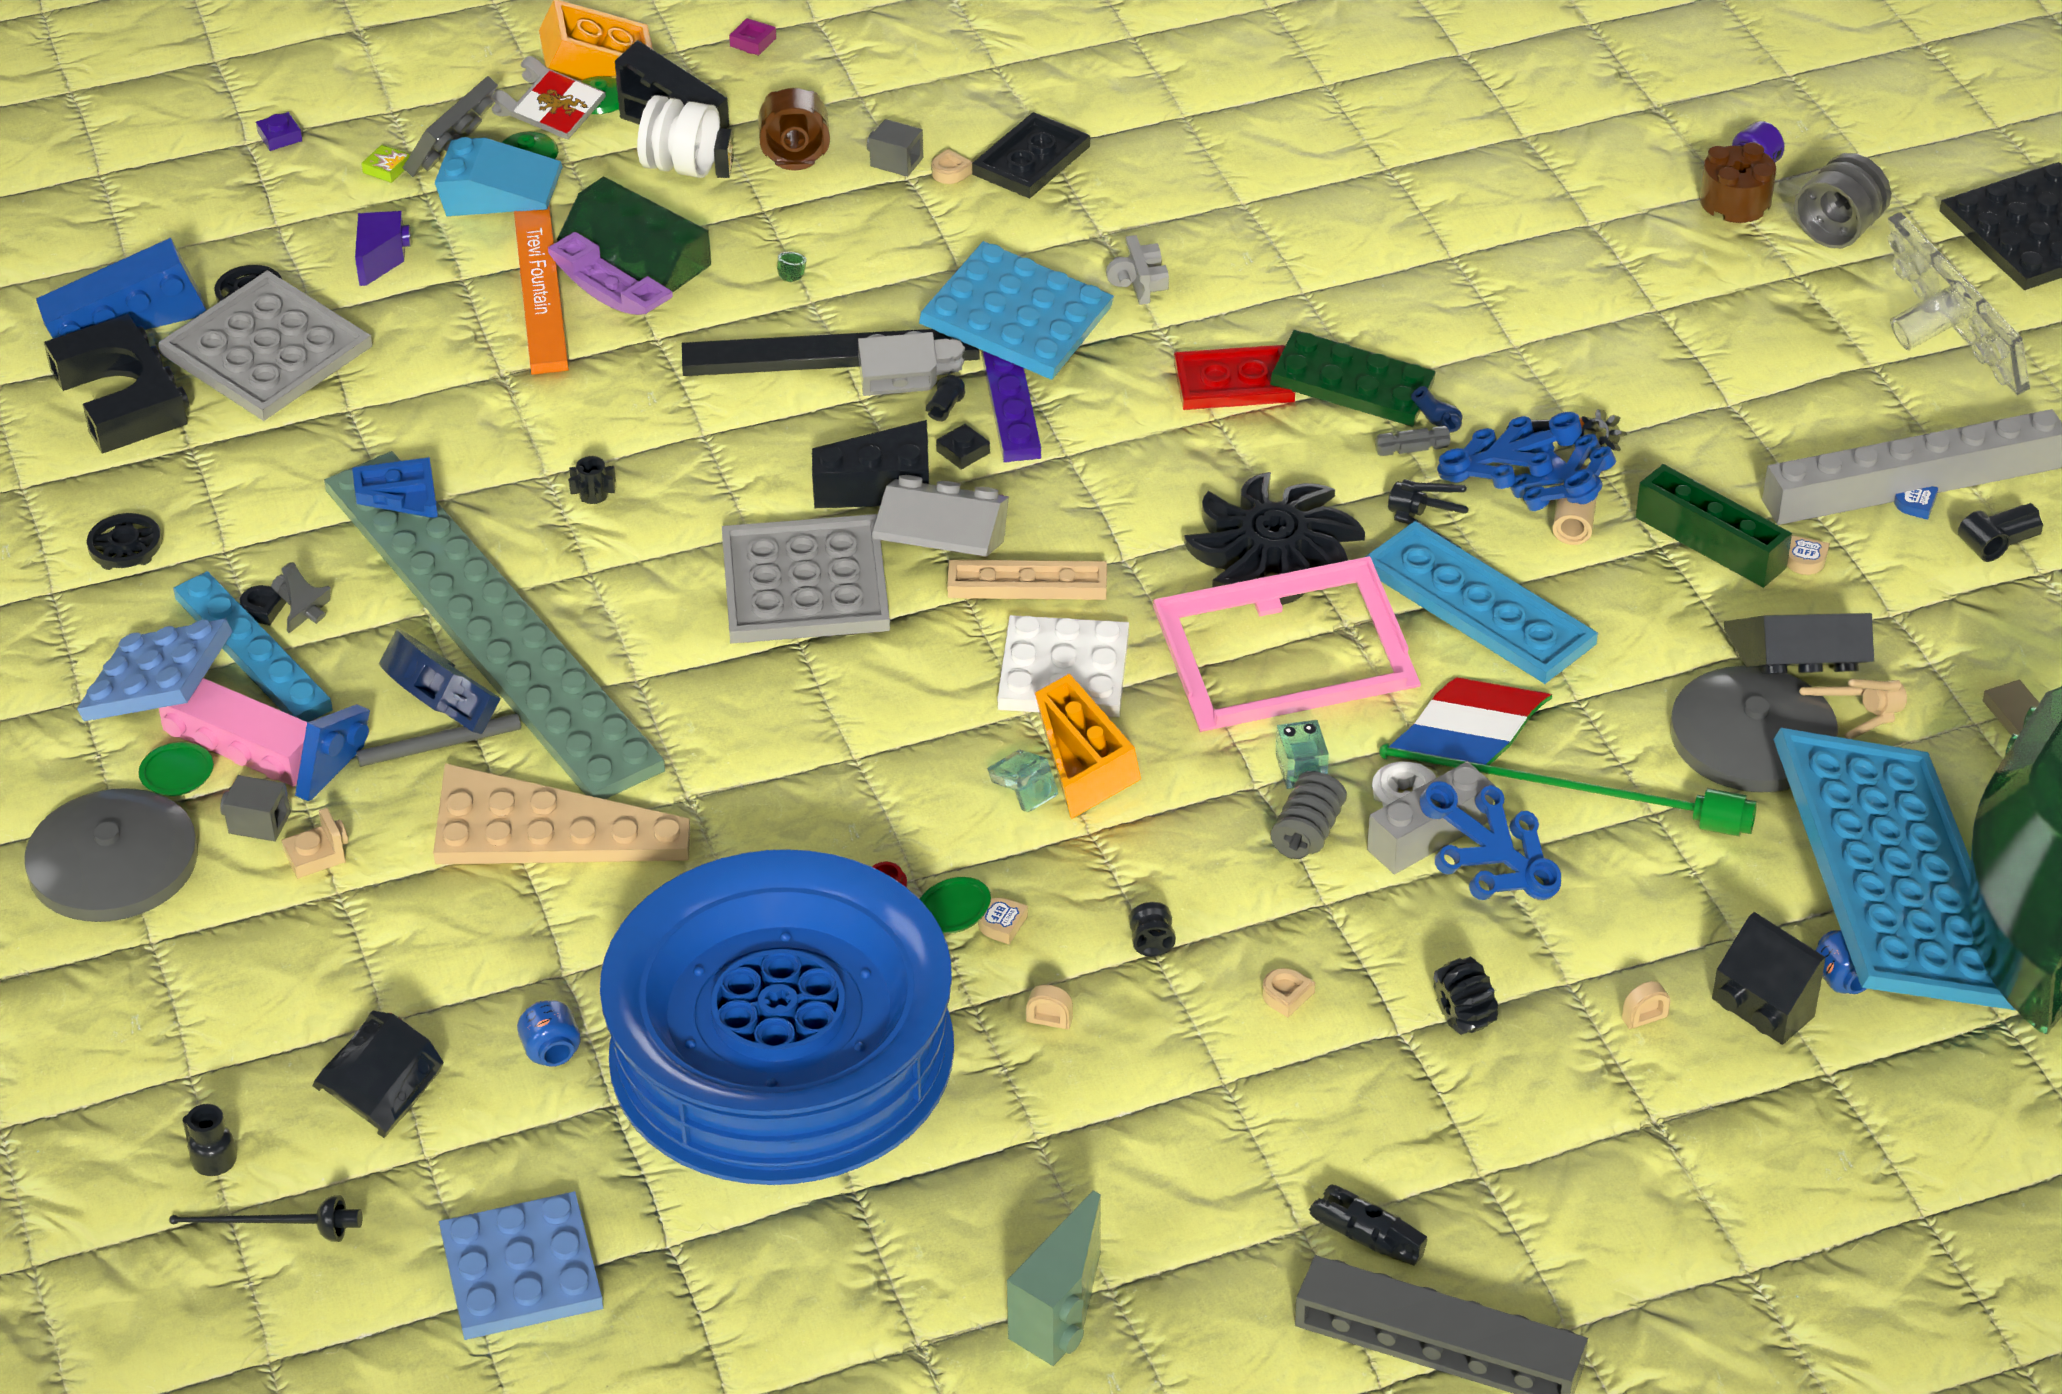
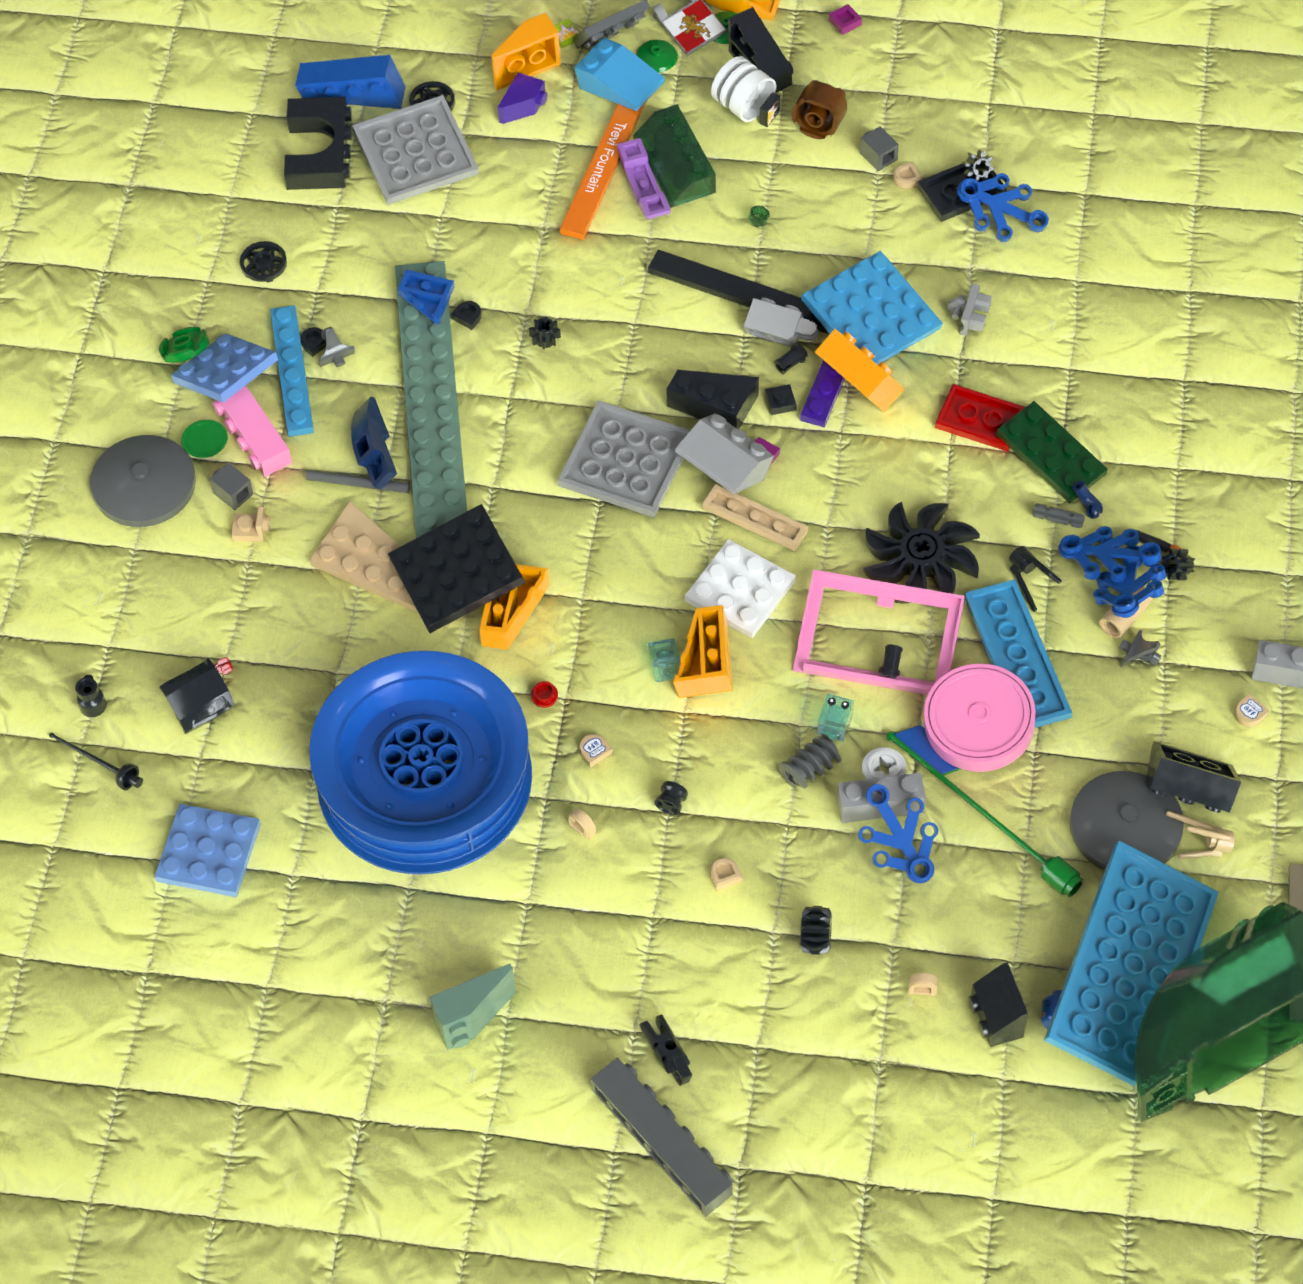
camera: 30 degrees right, 15 degrees up
blue wing [295,704,370,801] -> none
blue head [517,1000,581,1067] -> none
green piece [920,877,991,934] -> none
dark green brick [1635,464,1792,588] -> none
none -> green tile [159,326,209,363]
none -> black plate [388,504,525,633]
none -> black tile [451,301,482,330]
none -> light orange wedge [479,564,550,650]
none -> light orange slope [491,13,561,91]
none -> light orange wedge [815,329,904,412]
none -> black pin [878,644,903,679]
none -> bright pink brick [924,664,1035,772]
none -> blue plant [957,173,1049,242]
none -> gear [962,150,995,181]
none -> dark grey piece [1119,630,1161,667]

